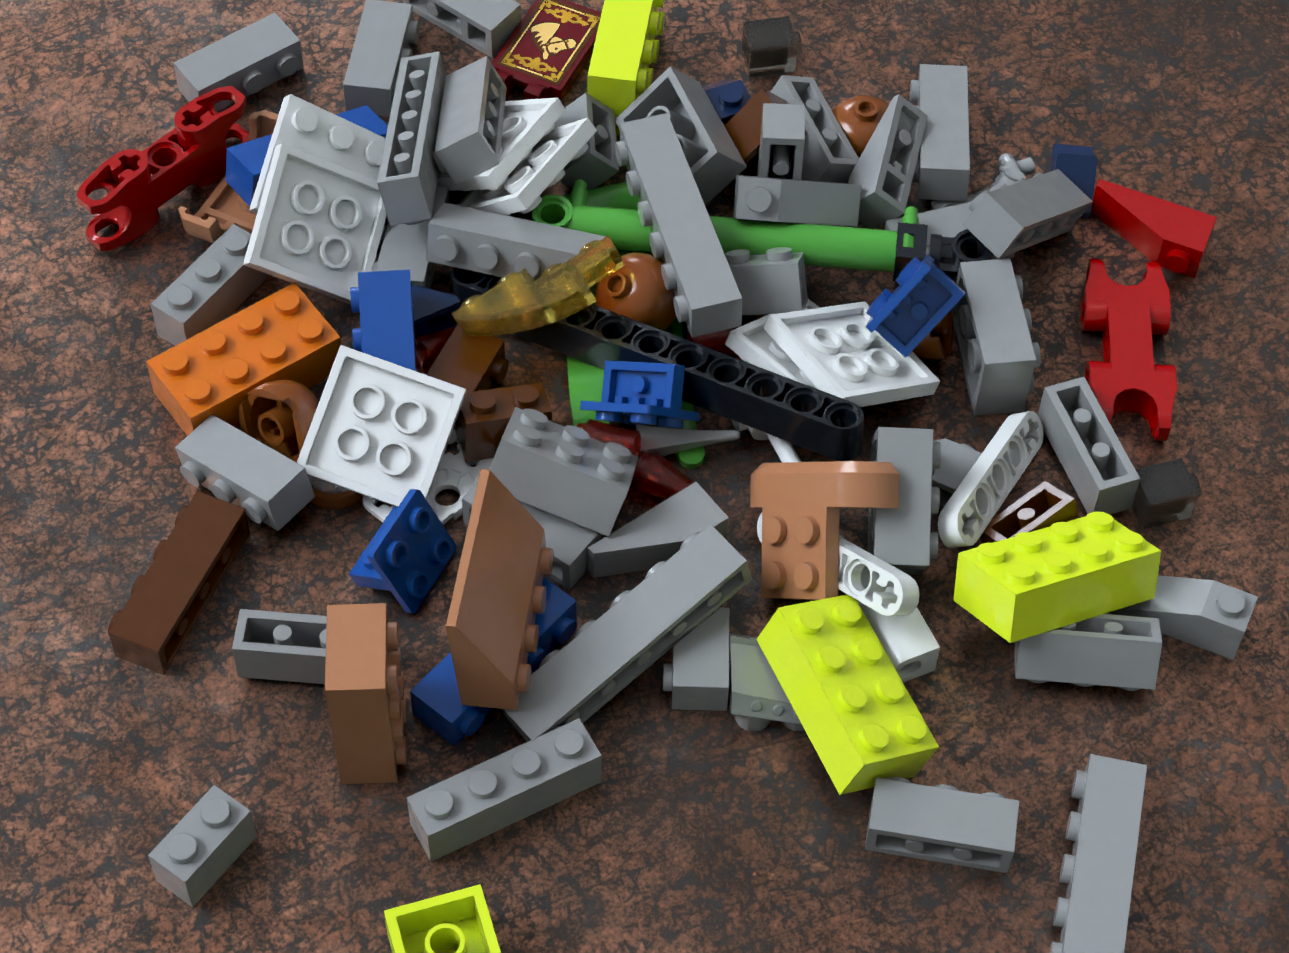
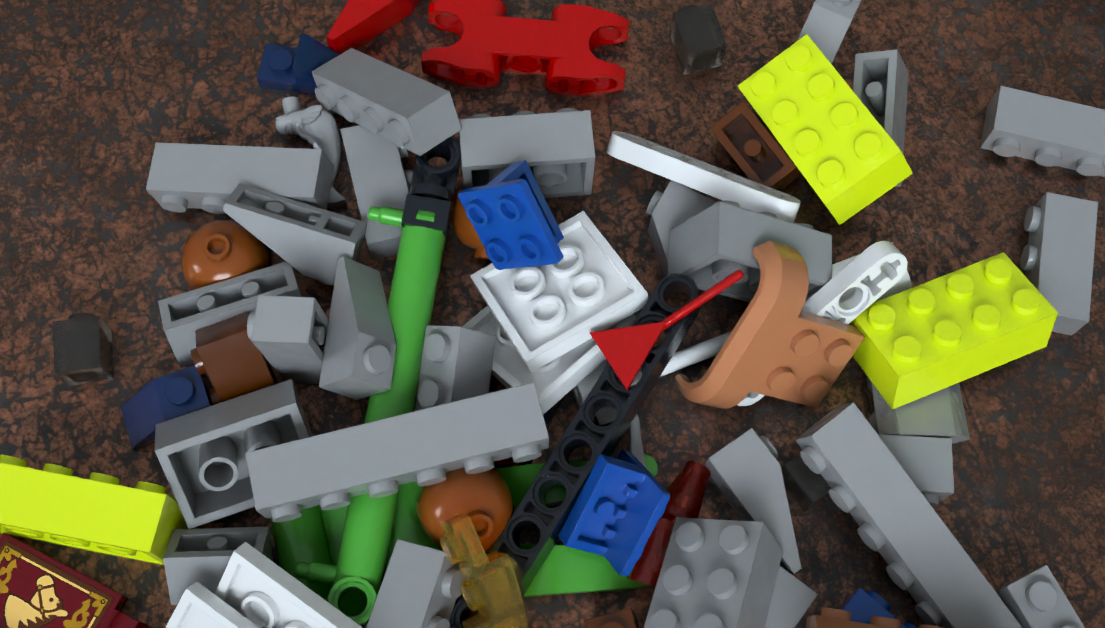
camera: 90 degrees left, 15 degrees up
light grey brick [1038,377,1140,514] -> none
none -> red piece [589,270,744,391]

